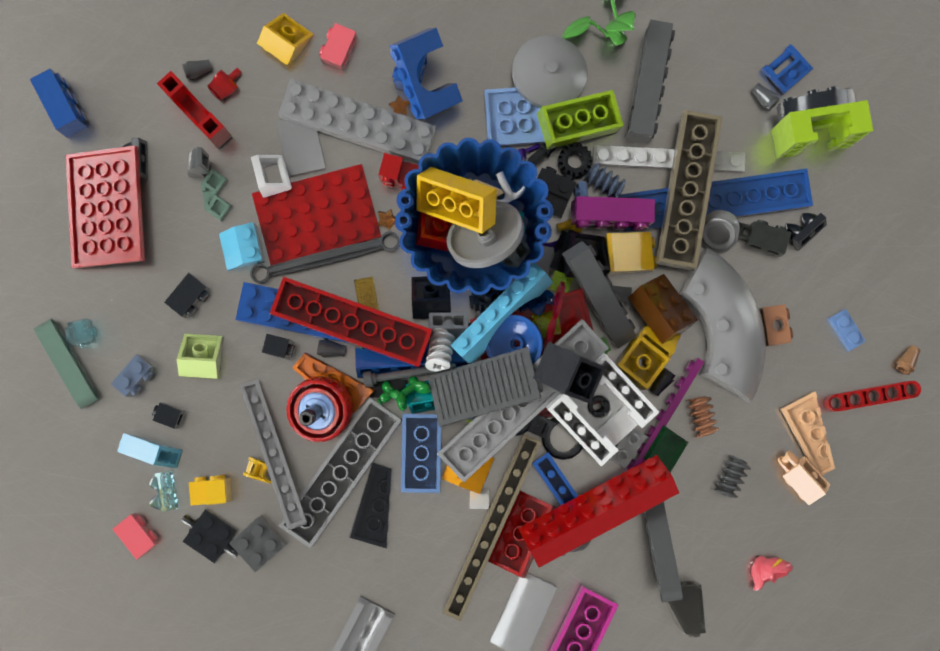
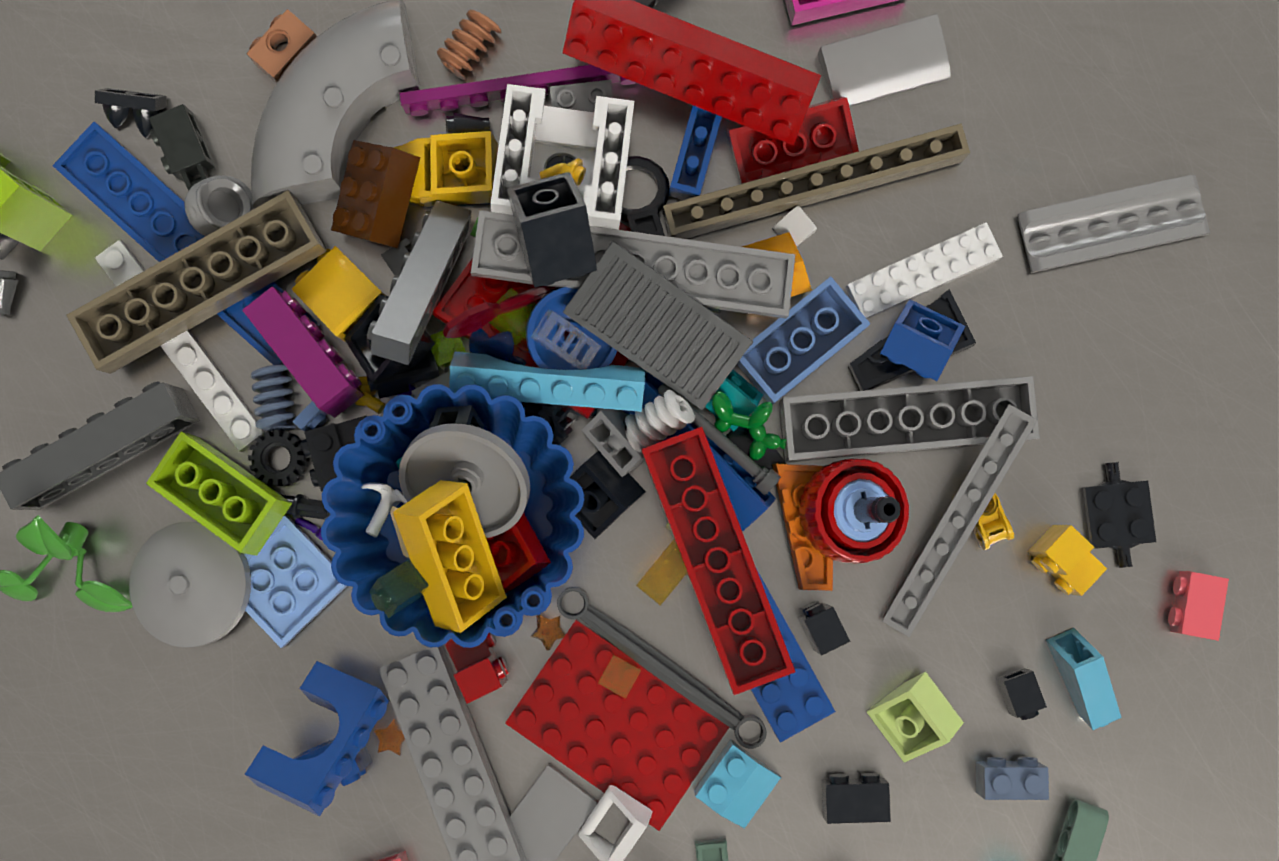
camera: 125 degrees left, 0 degrees up
clear light blue tile [149,470,179,512] -> none
dark grey brick [229,515,287,572] -> none
dark grey cone [317,338,346,357] -> none
dark green piece [644,425,689,473] -> none
none -> clear green brick [369,559,429,618]
none -> clear slope [531,310,601,370]
none -> yellow plate [539,158,586,186]
none -> tile [598,654,641,699]
none -> white piece [845,222,1003,319]
none -> blue slope [880,299,965,381]

